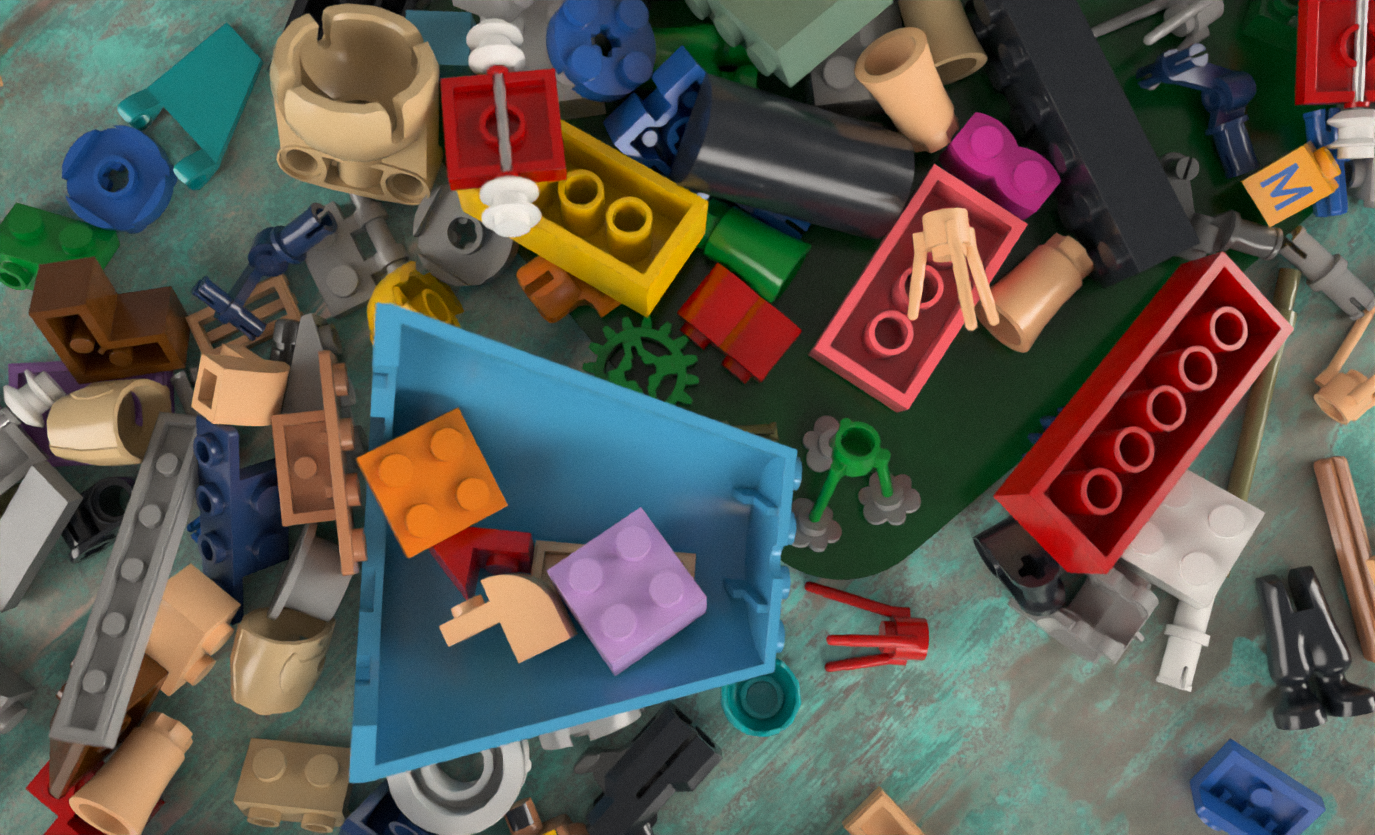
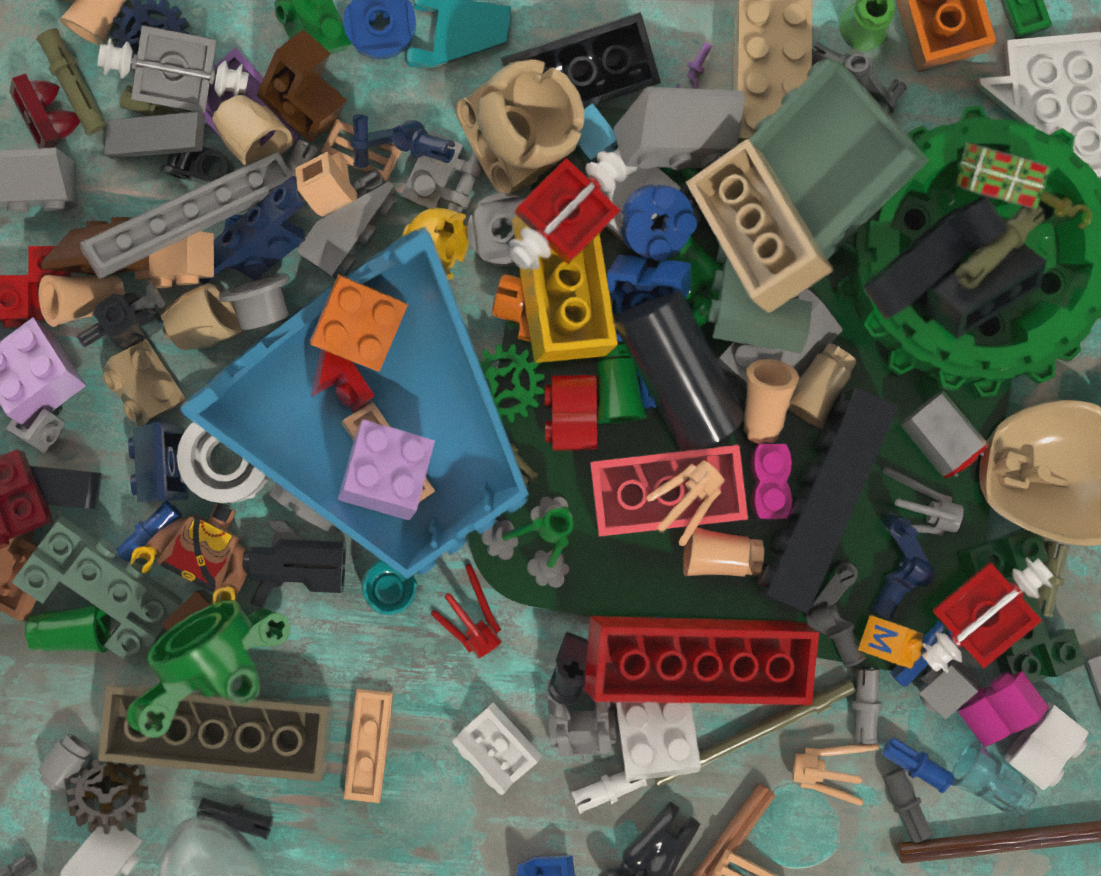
camera: 55 degrees right, 0 degrees up
nougat bracket [271,350,367,576] -> none
light nougat brick [439,573,578,663] -> none
none -> black piece [77,281,166,350]
none -> white bracket [452,702,543,795]

